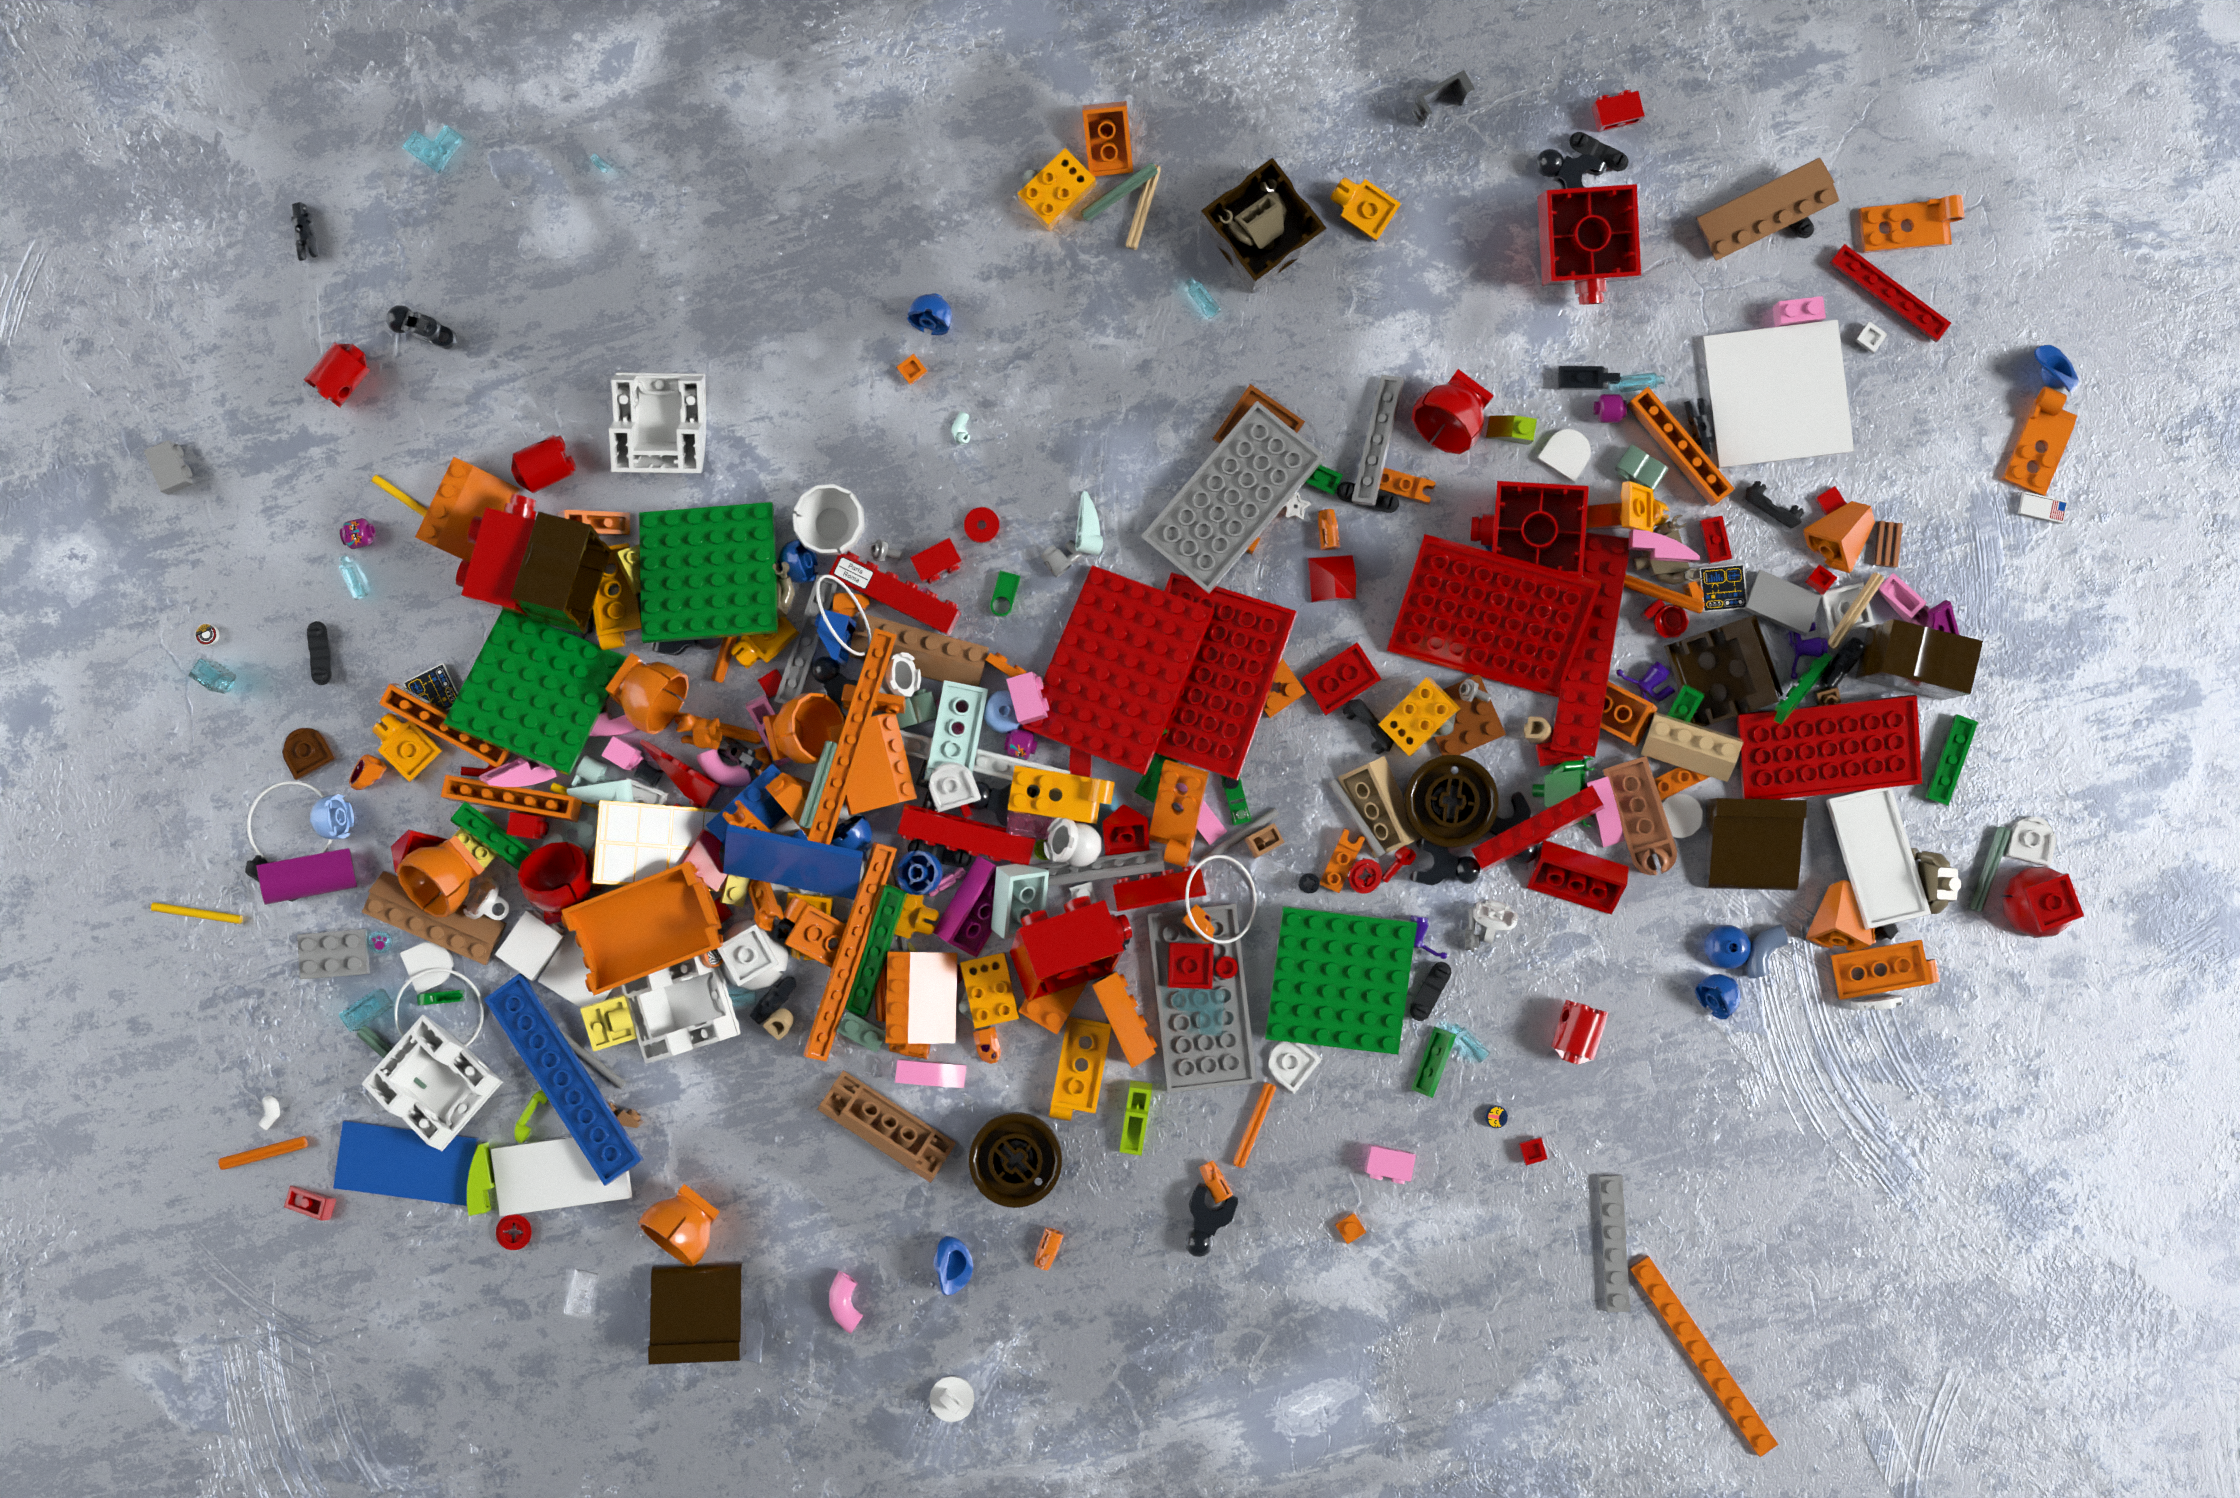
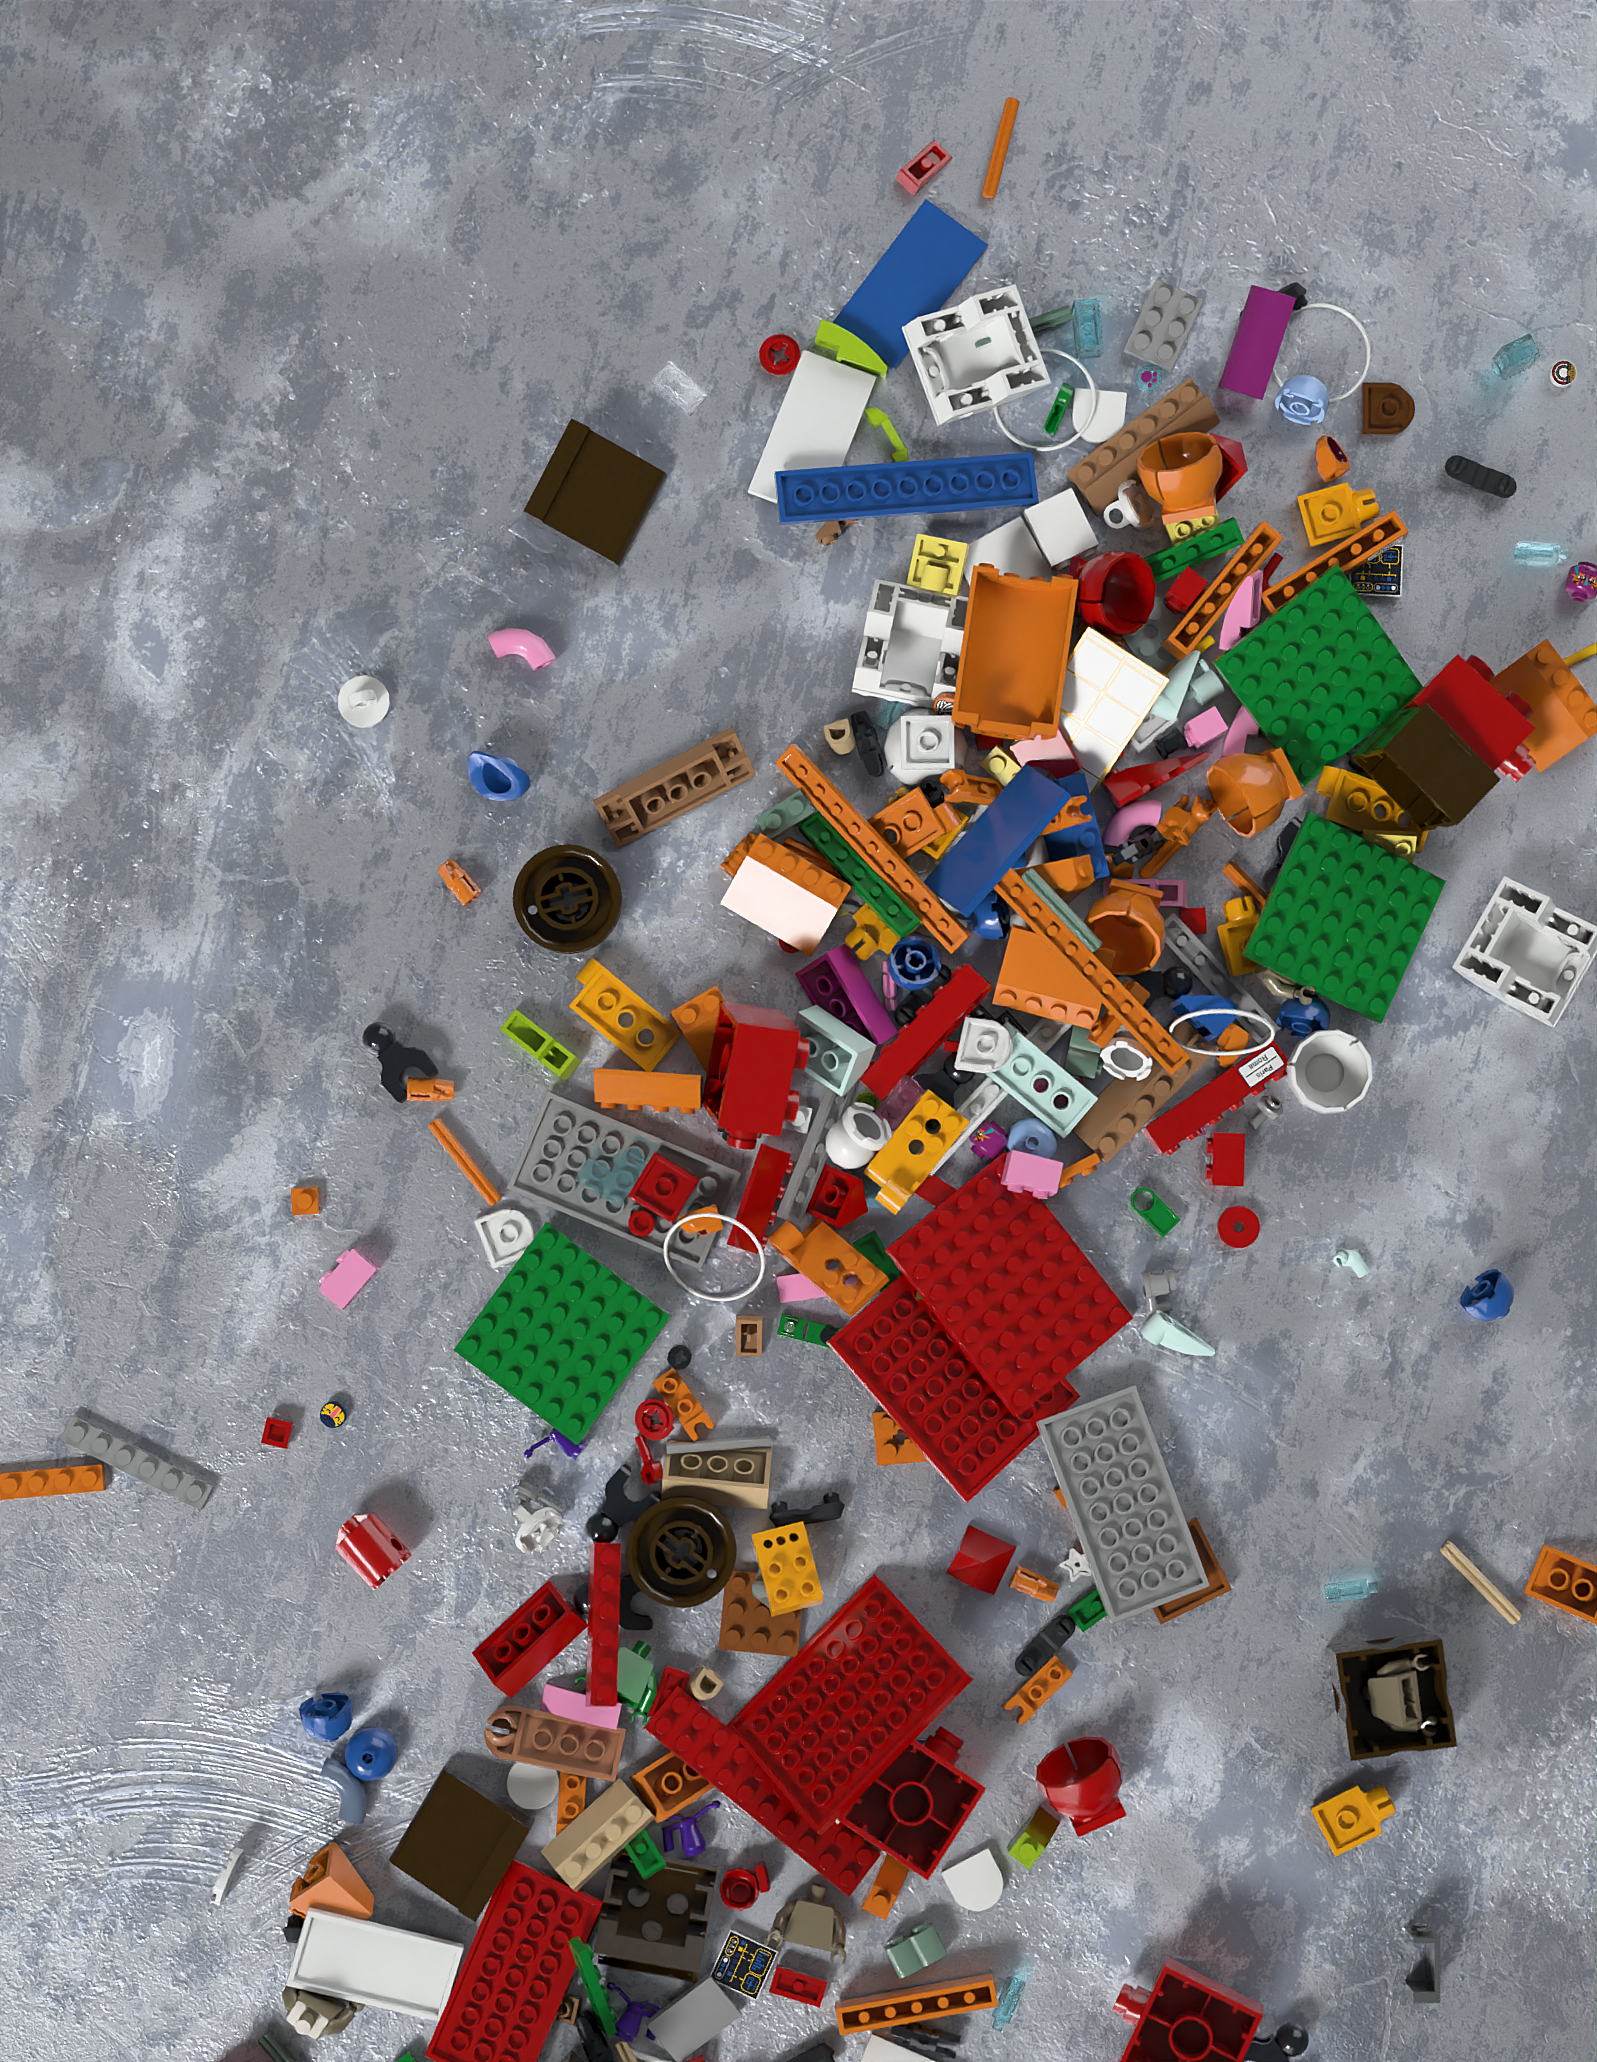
camera: 125 degrees right, 0 degrees up
yellow piece [151,902,242,924] -> none
white arm [258,1095,280,1130] -> none
red cylinder [511,435,576,493] -> none
orange slope [557,510,630,536] -> none
light grey bar [560,1029,626,1089] -> none
orange plate [638,1184,720,1267] -> none
bright pink slope [895,1059,966,1088] -> none
orange plate [896,354,928,386] -> none
light orange piece [959,952,1020,1029] -> none
orange rock [973,1026,1001,1064] -> none
light orange piece [1017,148,1096,231] -> none
sand green axle [1081,163,1158,221] -> none
light grey bar [1201,807,1279,865] -> none
red plate [1301,642,1382,716] -> none
light grey plate [1351,375,1404,506] -> none
black piece [1410,962,1452,1021] -> none
green plate [1411,1027,1457,1098] -> none
clear light blue cylinder [1450,1023,1490,1063] -> none
light grey plate [1459,679,1491,703] -> none
black hinge [1558,366,1620,390] -> none
magenta head [1593,394,1627,423] -> none
light orange plate [1620,481,1669,532] -> none
orange axle [1624,574,1705,614] -> none
bright pink slope [1628,529,1700,563] -> none
orange plate [1682,582,1704,601] -> none
orange hinge [1830,939,1940,1000] -> none

